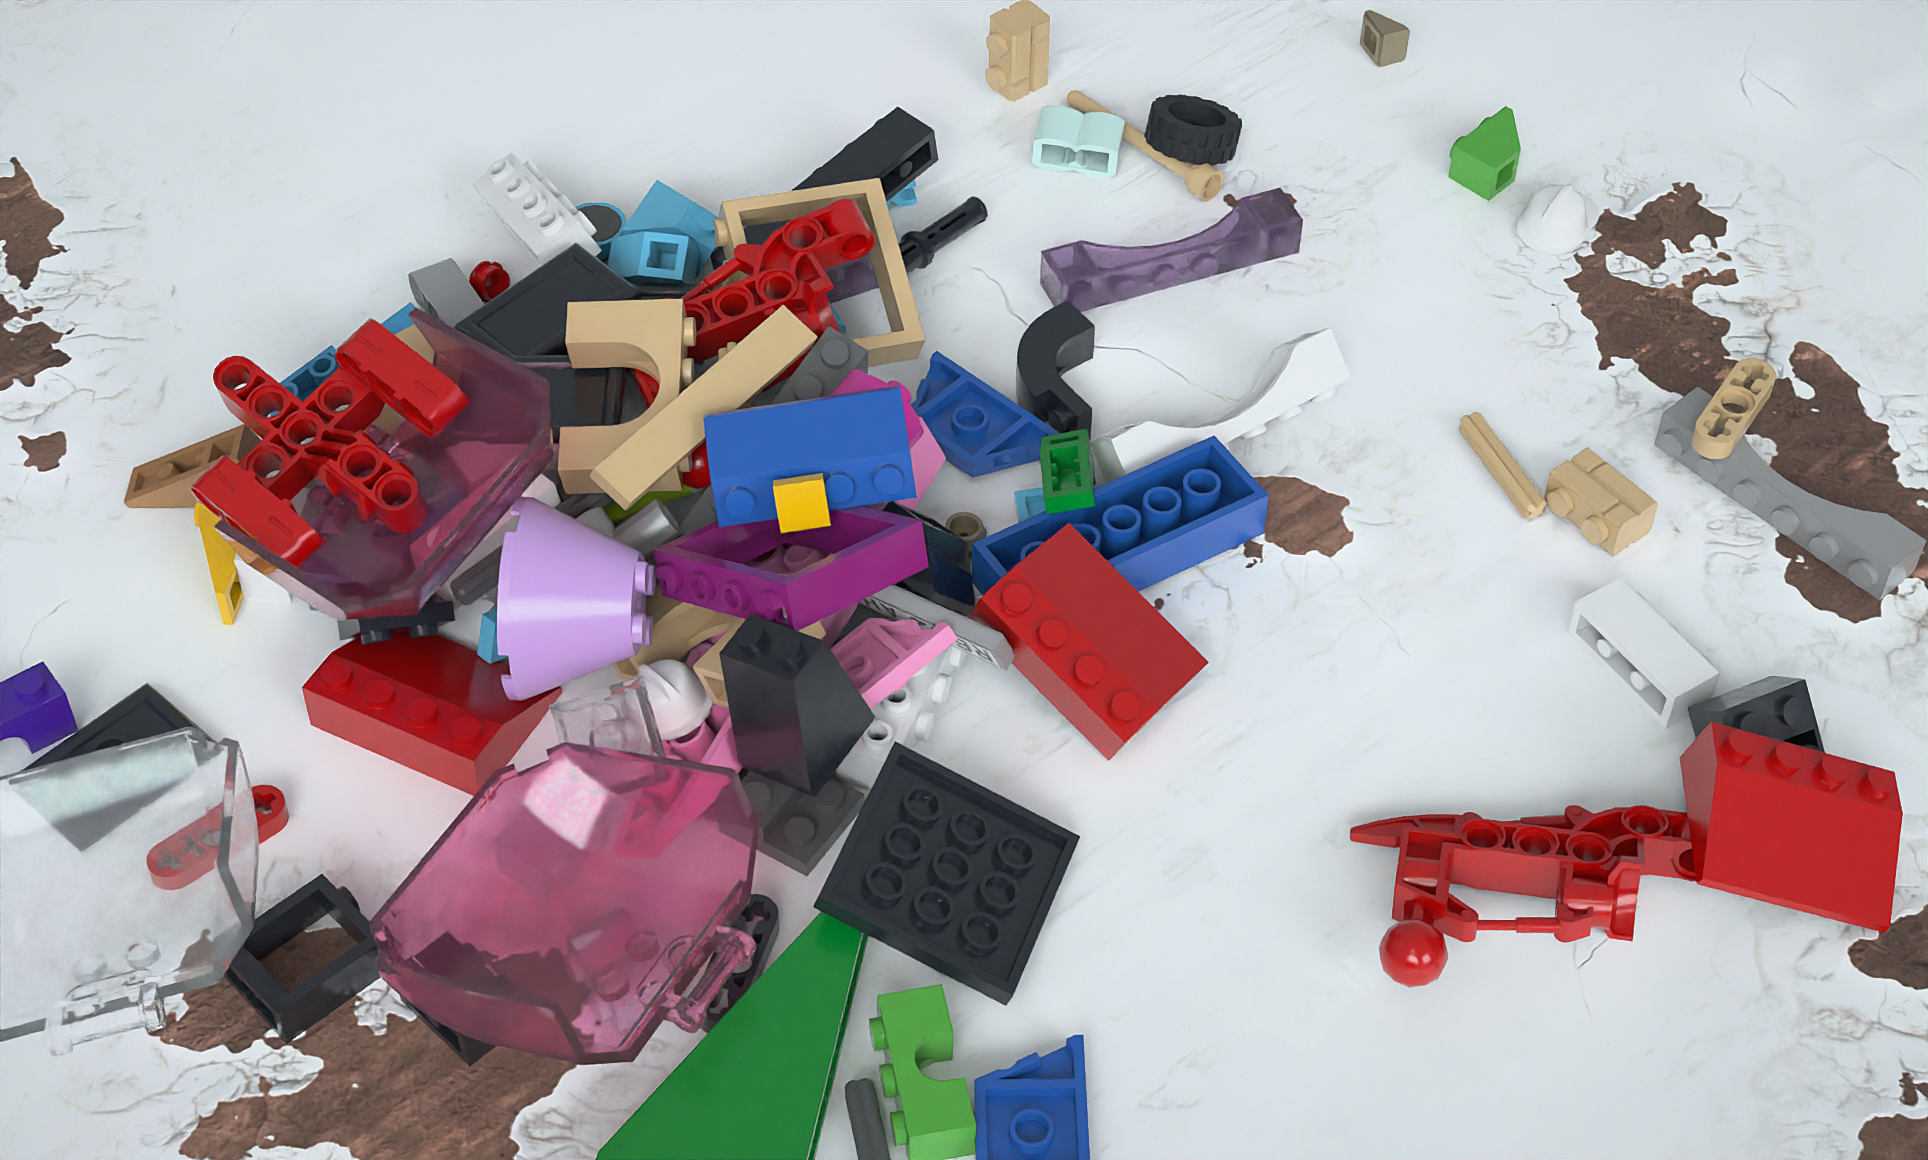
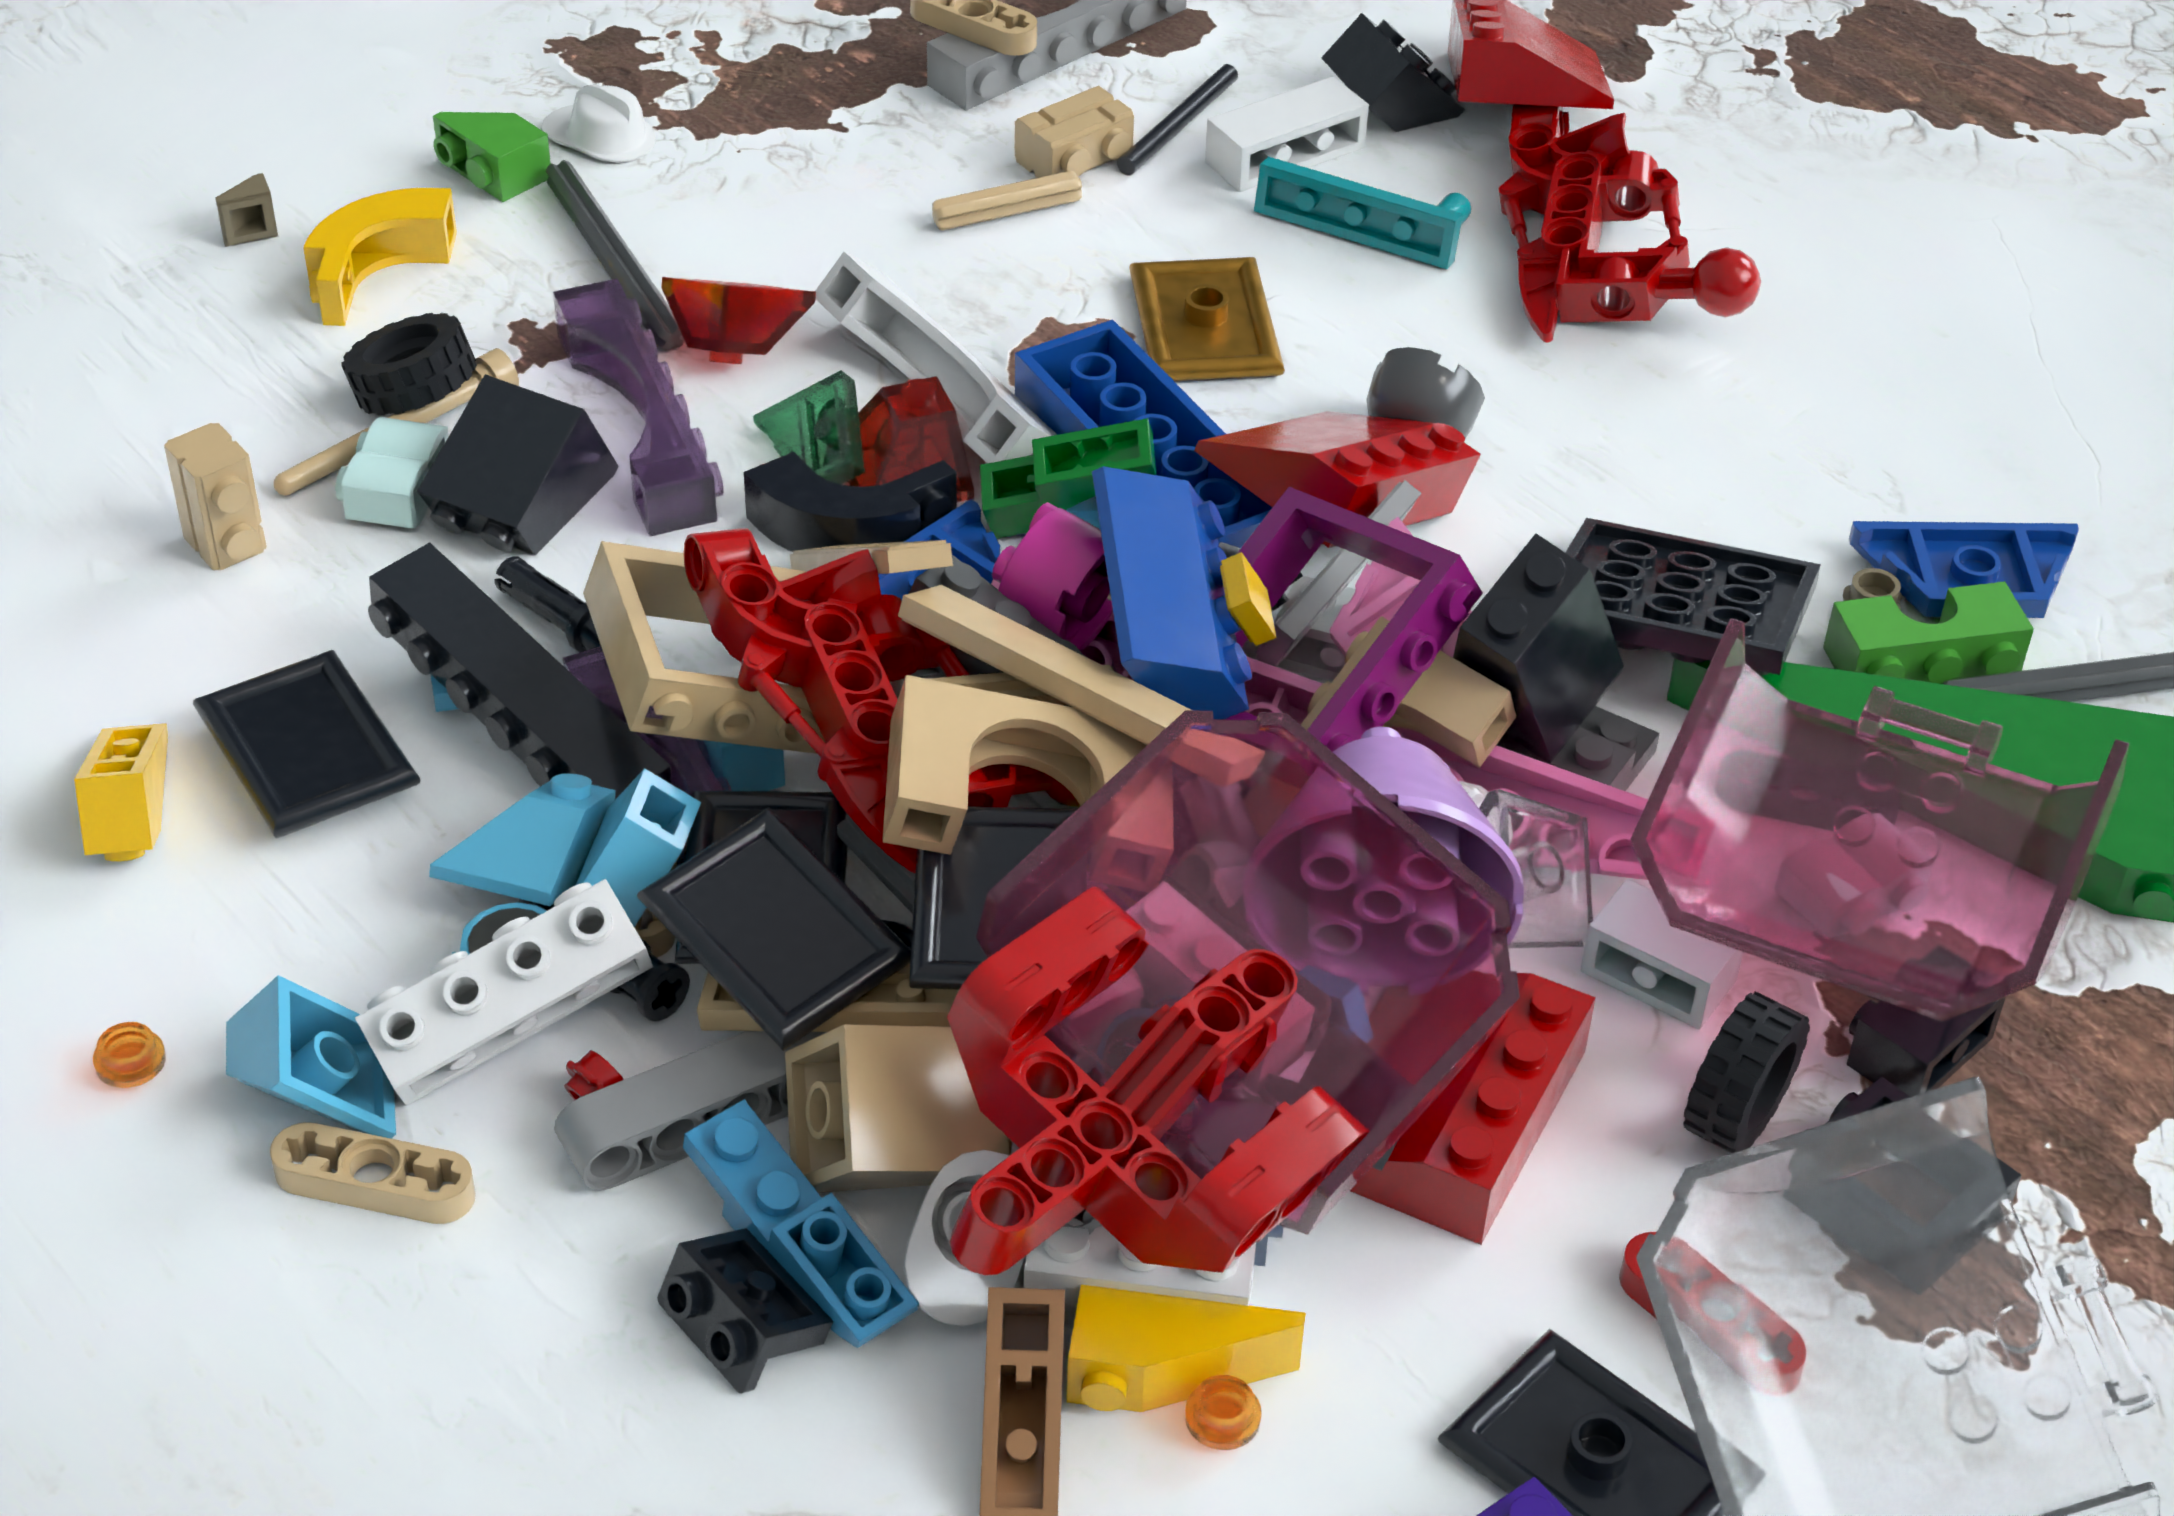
camera: 90 degrees left, 5 degrees down
none -> yellow slope [74,723,168,861]
none -> clear orange plate [93,1022,166,1088]
none -> black piece [193,650,421,838]
none -> medium azure slope [226,975,396,1139]
none -> tan beam [270,1122,476,1224]
none -> yellow arch [303,188,457,326]
none -> black slope [417,374,619,555]
none -> dark grey axle [546,160,685,351]
none -> black bracket [657,1228,834,1393]
none -> clear red slope [661,276,816,364]
none -> clear green wing [753,370,865,484]
none -> tan tile [790,540,953,574]
none -> clear red slope [829,376,974,502]
none -> black bar [1117,64,1238,175]
none -> pearl gold piece [1129,257,1285,381]
none -> clear orange plate [1185,1375,1262,1450]
none -> teal piece [1254,156,1471,269]
none -> dark grey cylinder [1366,347,1485,439]
none -> black tyre [1683,991,1810,1156]
none -> dark tan plate [1842,568,1902,610]

